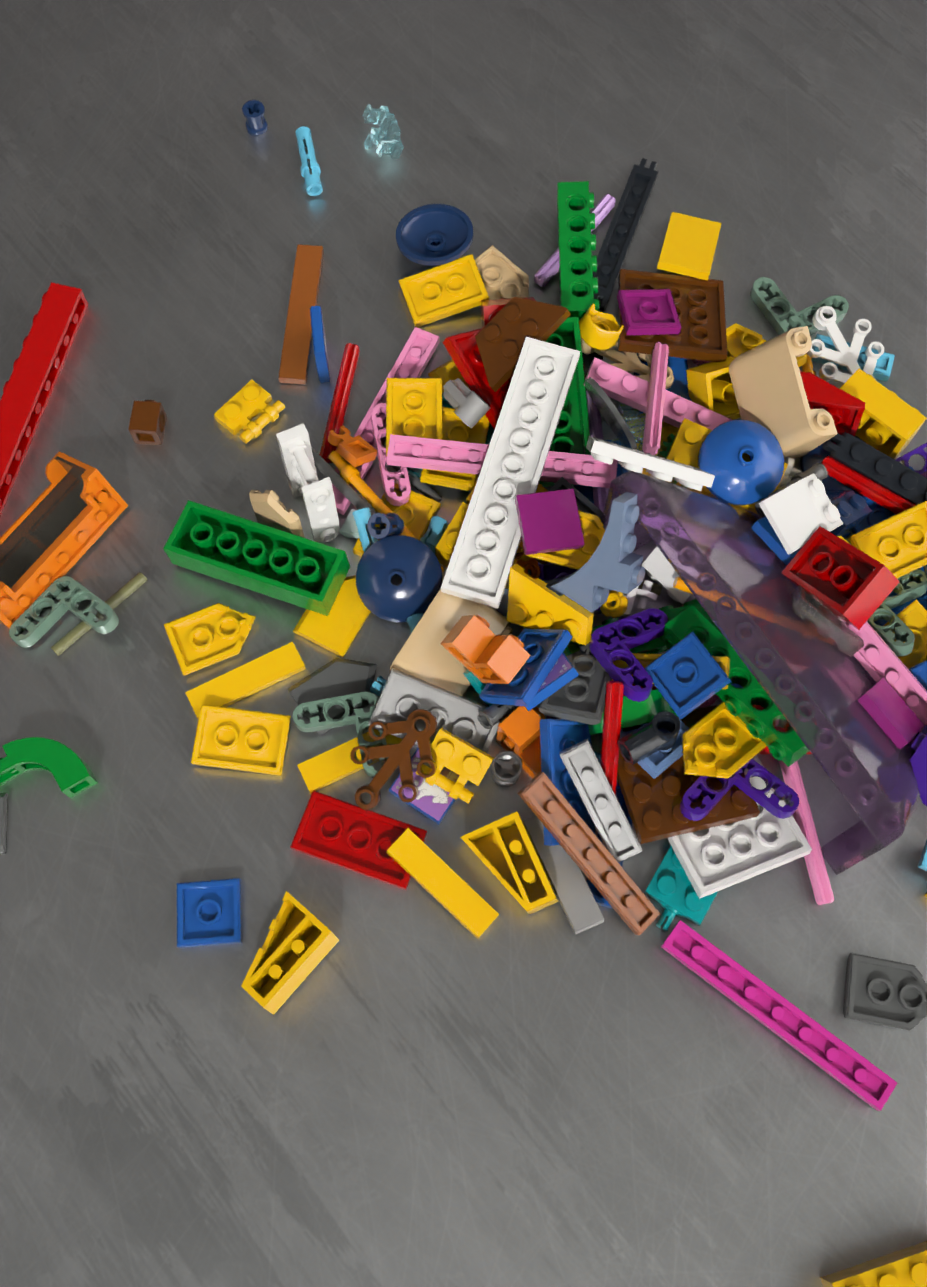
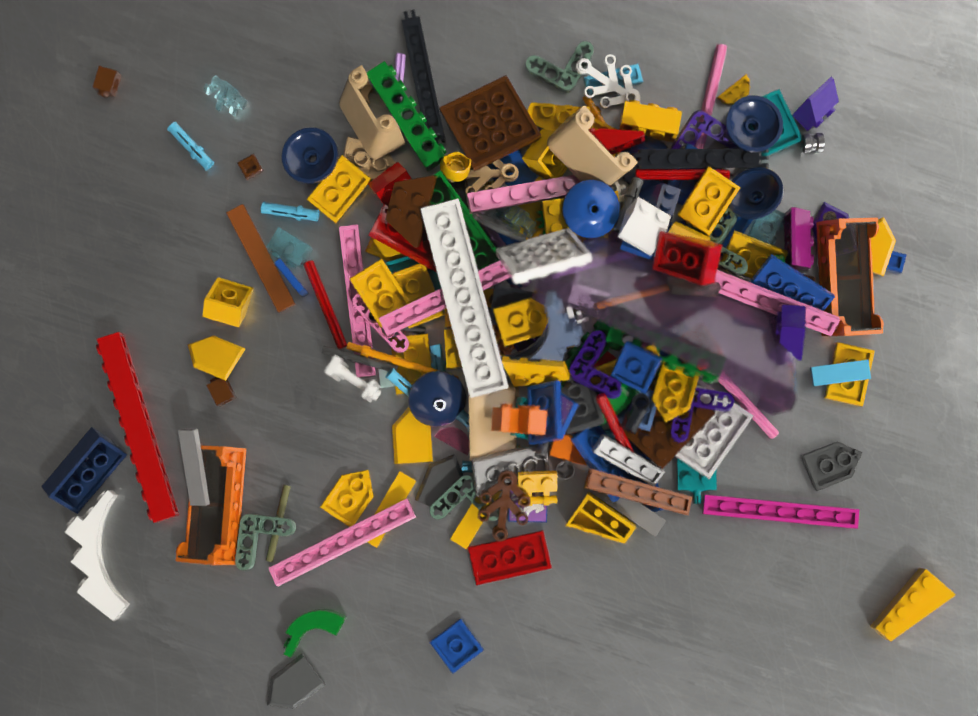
camera: 30 degrees left, 15 degrees up
green brick [163,500,350,616] -> none
yellow tile [191,704,291,776] -> none
yellow plate [213,379,285,444] -> none
yellow wedge [241,891,339,1015] -> none
dark blue bush [242,100,268,136] -> none
tan tile [249,490,305,538] -> none
orange plate [328,426,377,467] -> none
dark blue bush [367,513,404,539] -> none
yellow tile [386,828,499,938] -> none
light grey piece [443,378,491,429] -> none
magenta tile [515,489,585,555] -> none
magenta tile [617,289,681,335] -> none
bright pink axle [642,342,669,456] -> none
yellow tile [657,212,722,281] -> none
magenta tile [858,677,924,749] -> none
none -> reddish brown brick [93,66,122,98]
none -> light grey tile [178,429,210,506]
none -> yellow tile [187,335,245,381]
none -> yellow slope [202,277,254,327]
none -> reddish brown tile [237,154,263,180]
none -> medium azure pin [261,201,320,222]
none -> clear light blue brick [267,227,313,269]
none -> bright pink plate [269,499,416,586]
none -> tan windscreen [339,65,405,159]
none -> clear pink tile [434,427,470,456]

